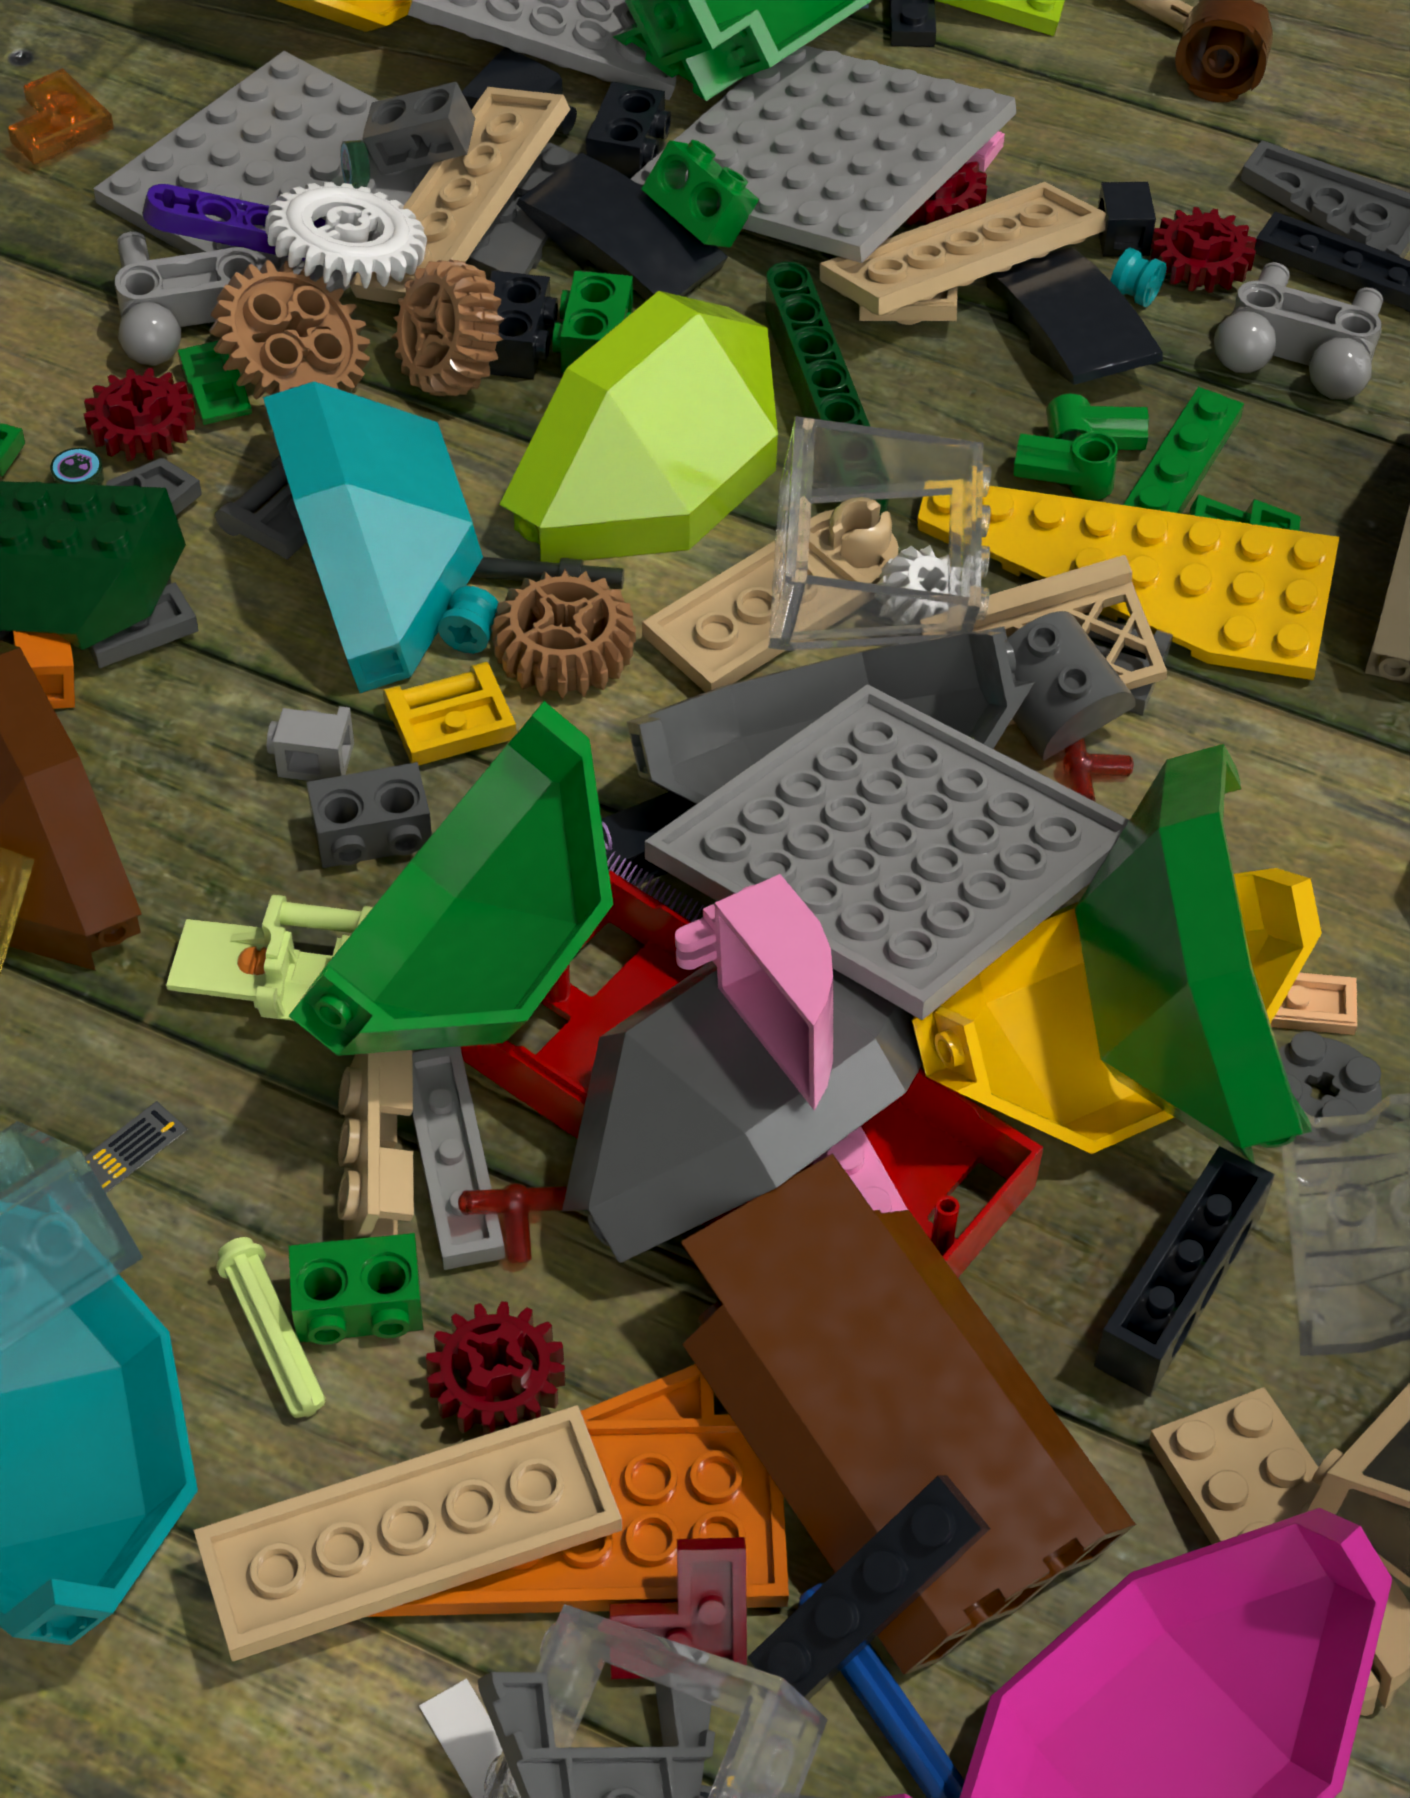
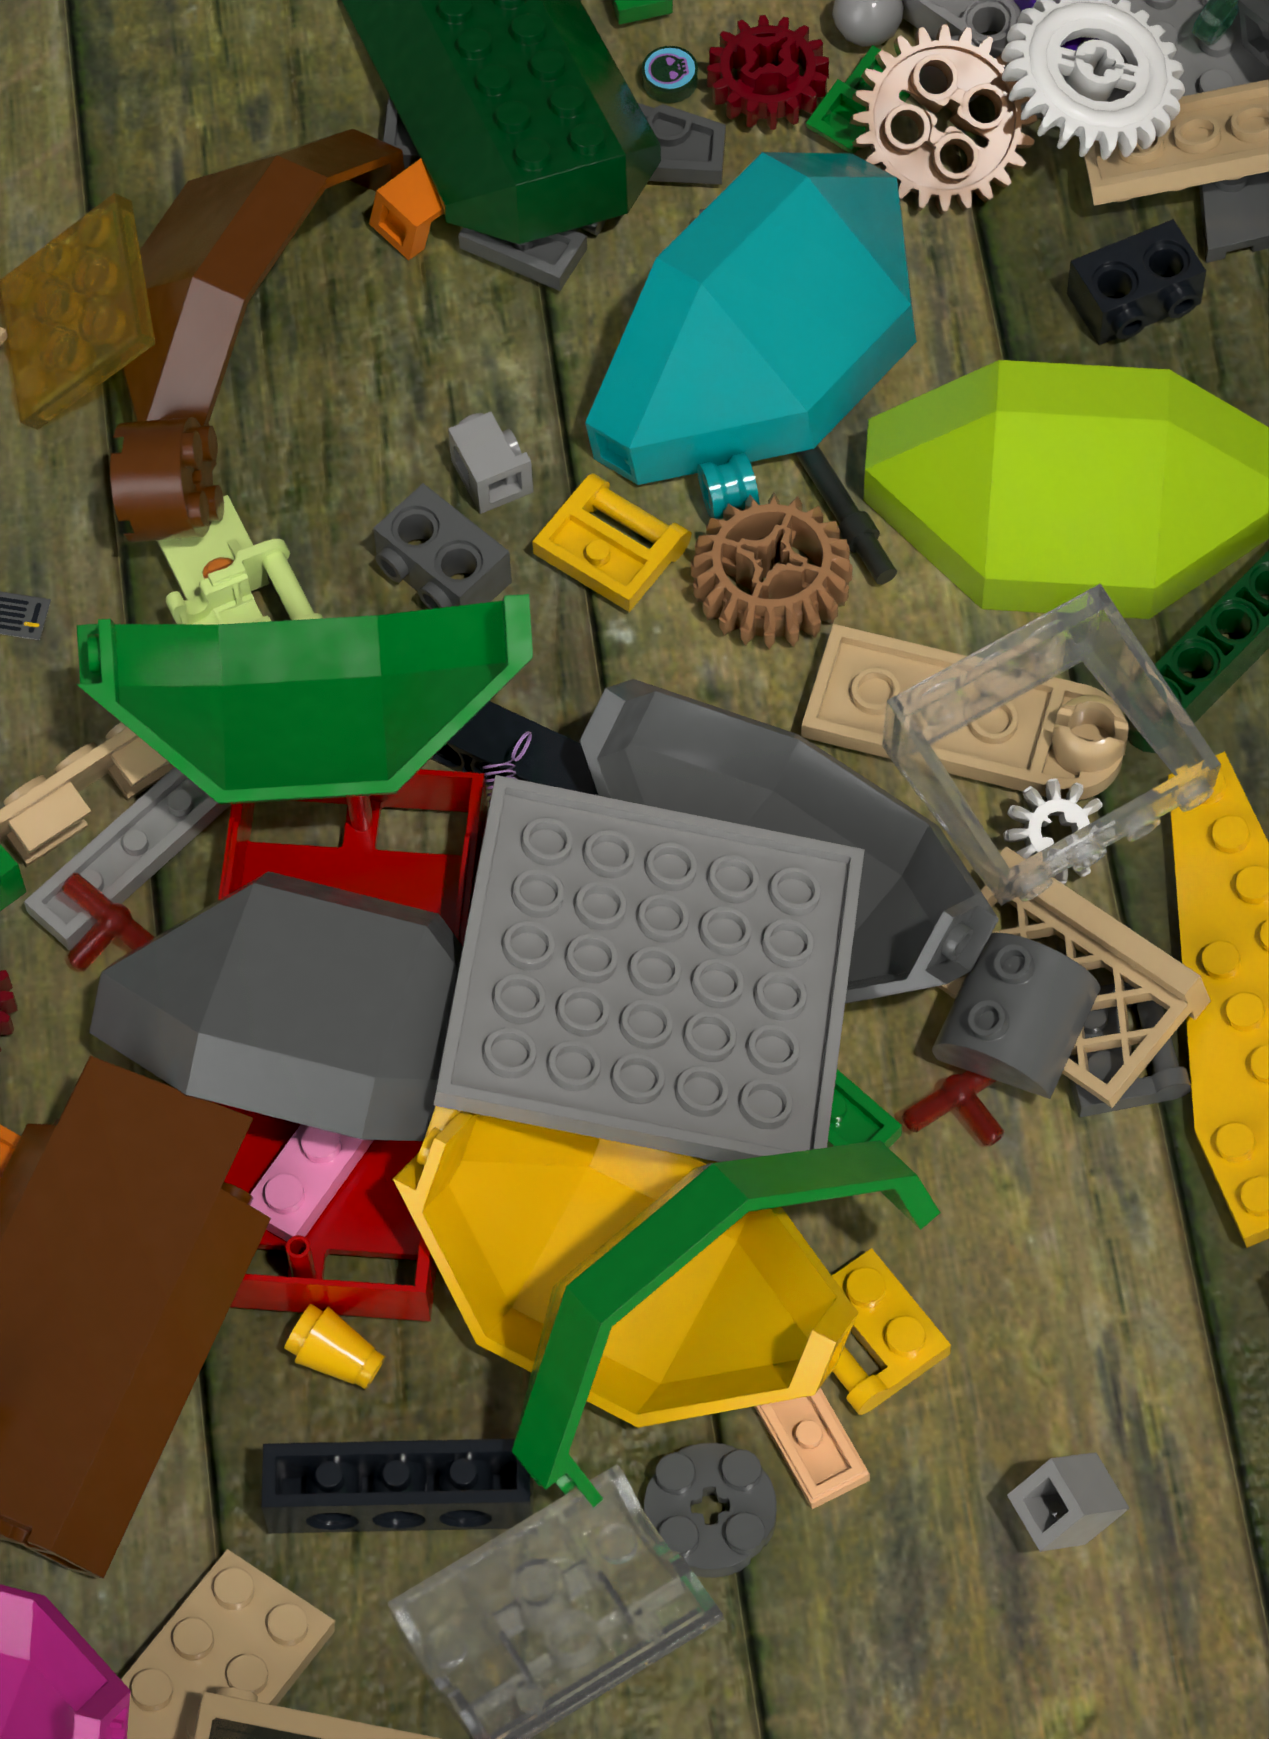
camera: 60 degrees right, 10 degrees up
medium nougat gear [392,259,504,397] -> none
green brick [552,271,633,374] -> none
bright pink piece [675,874,833,1111] -> none
none -> reddish brown brick [110,417,224,542]
none -> yellow cone [284,1304,386,1390]

